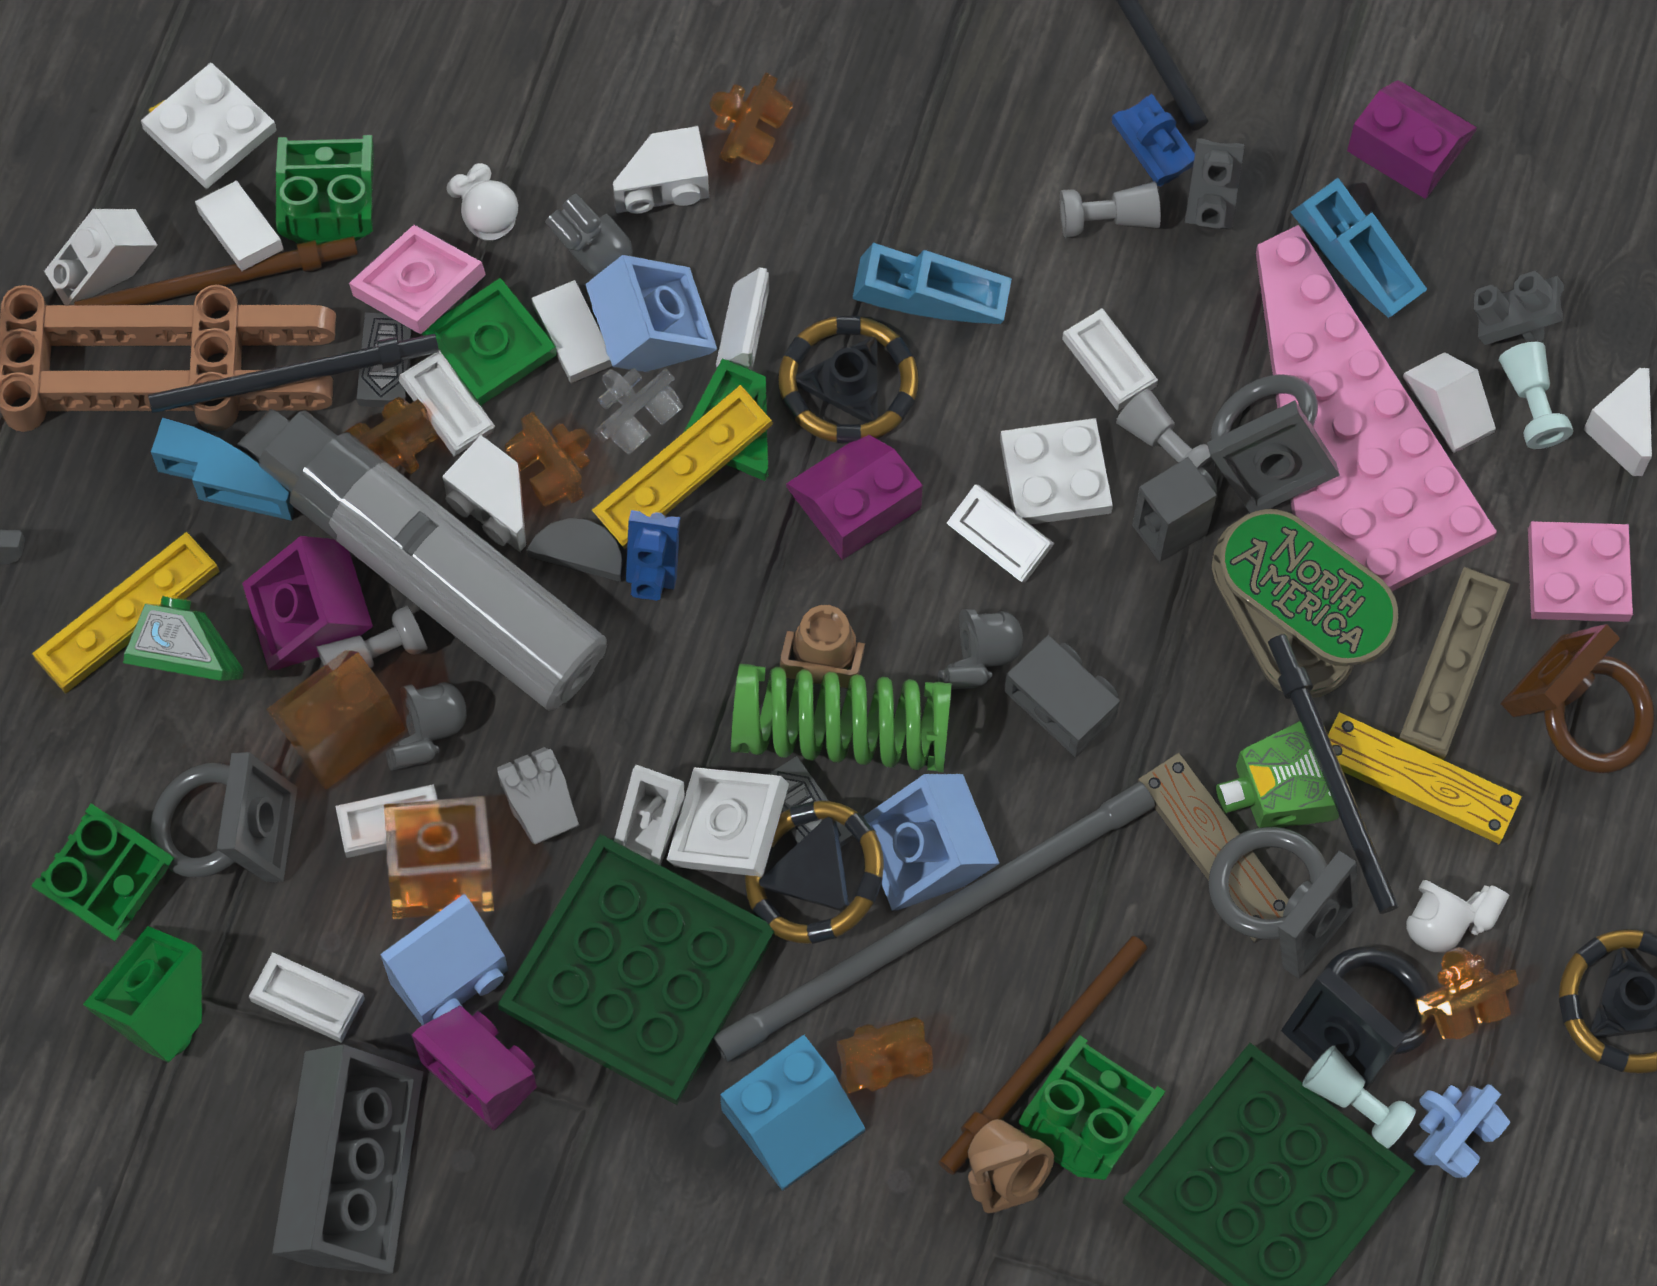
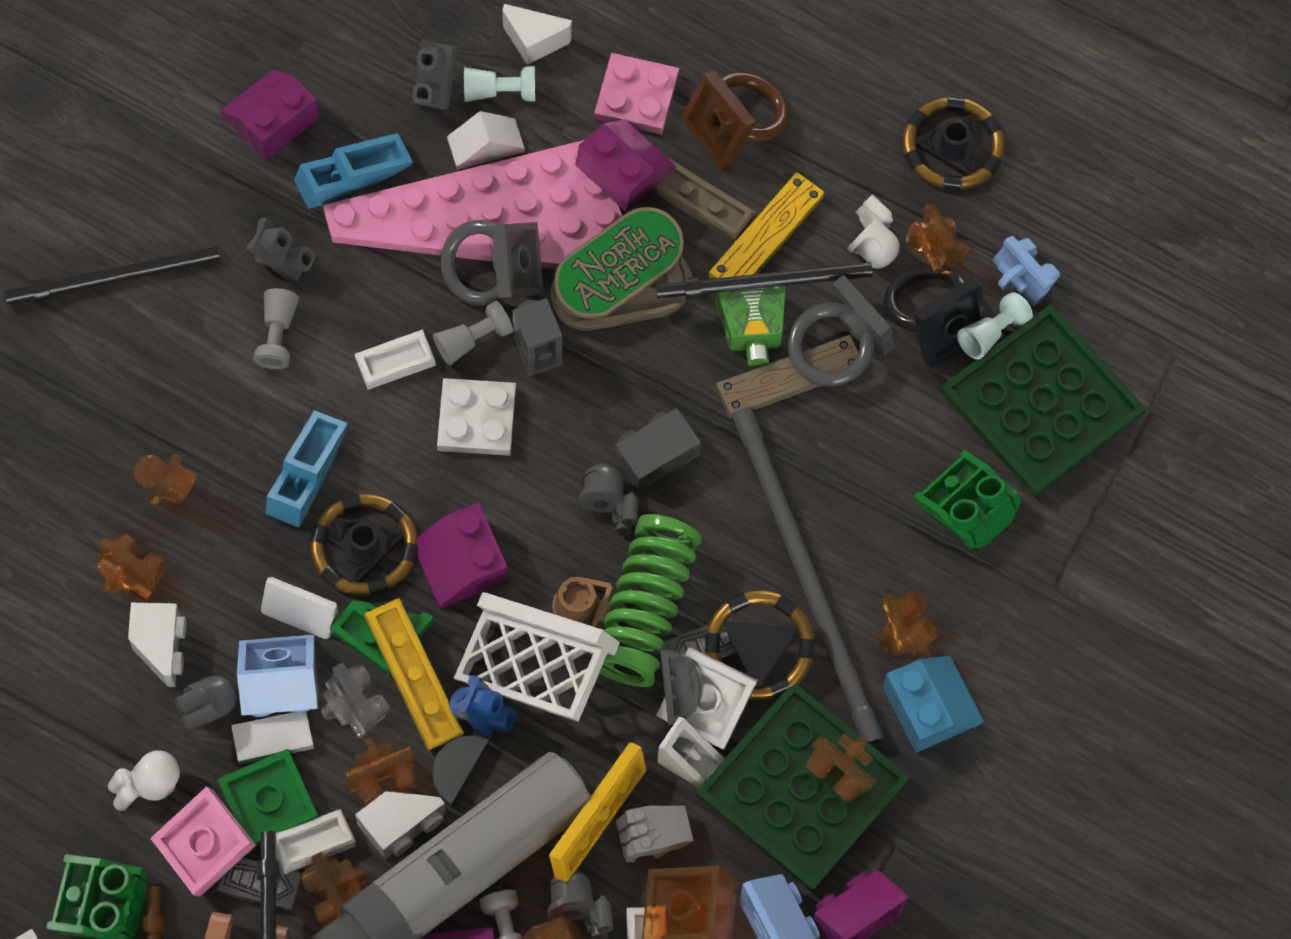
camera: 80 degrees left, 0 degrees up
light blue slope [863,774,1000,910] -> none
reddish brown bar [938,936,1147,1175] -> none
white tile [947,484,1054,583] -> none
medium nougat piece [968,1119,1054,1213] -> none
blue hips [1112,94,1195,186] -> none
none -> clear orange hips [133,452,197,506]
none -> white fence [454,592,620,722]
none -> yellow tile [549,742,647,882]
none -> magenta slope [575,119,676,212]
none -> dark grey tile [661,649,704,726]
none -> clear orange hips [805,734,877,802]

